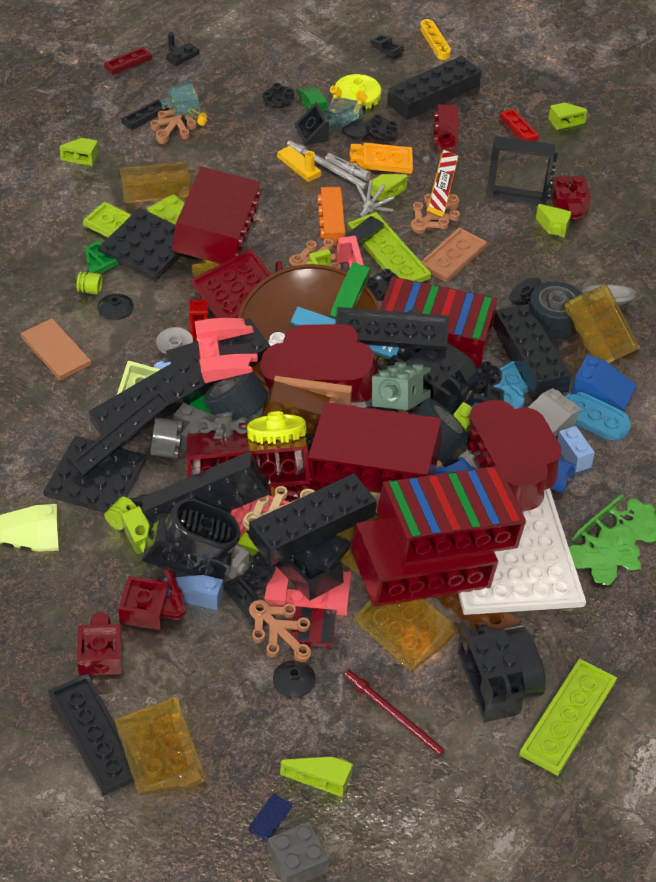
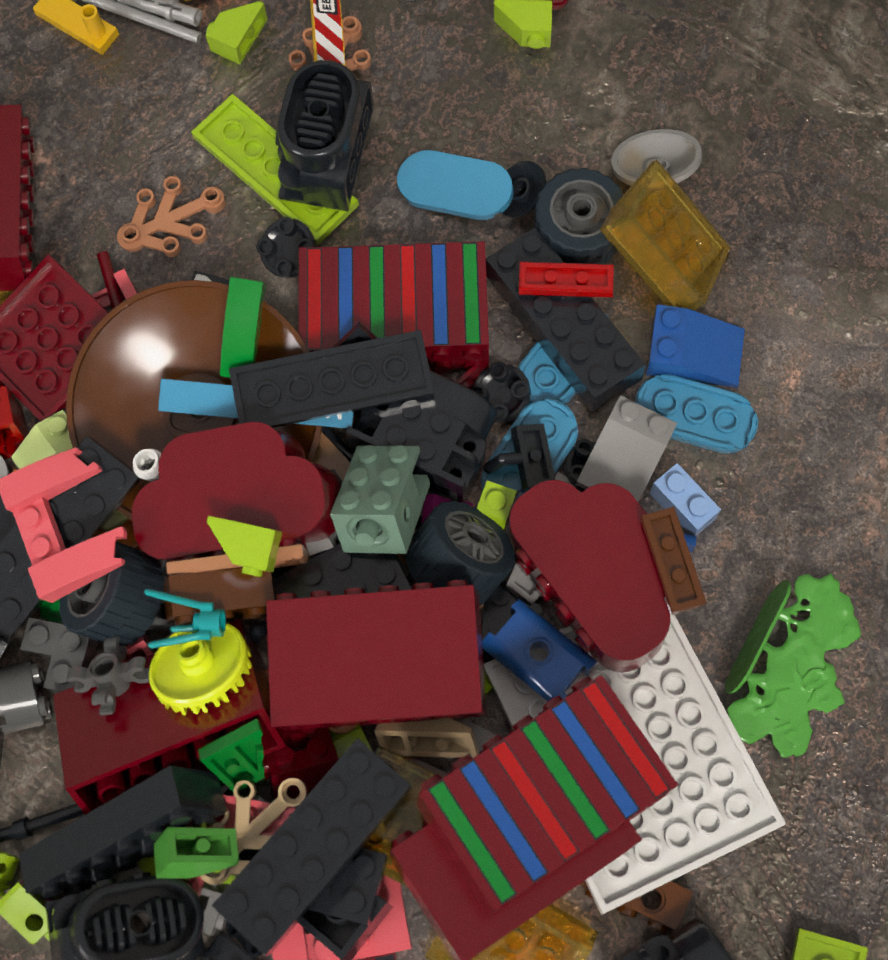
camera: 10 degrees left, 25 degrees up
lime bracket [307,249,331,266] -> none
orange brick [317,187,345,246] -> none
coral panel [335,236,364,272] -> none
black tile [337,216,384,246] -> none
light grey plant [356,180,395,217] -> none
nougat tile [421,227,487,283] -> none
none -> teal plant [144,589,226,648]
none -> bright green slope [154,827,239,879]
none -> green wing [198,719,265,791]
none -> lime slope [207,516,282,577]
none -> black brick [275,60,374,212]
none -> dark azure tile [397,150,514,220]
none -> red tile [519,262,614,298]
none -> reddish brown plate [641,507,707,615]

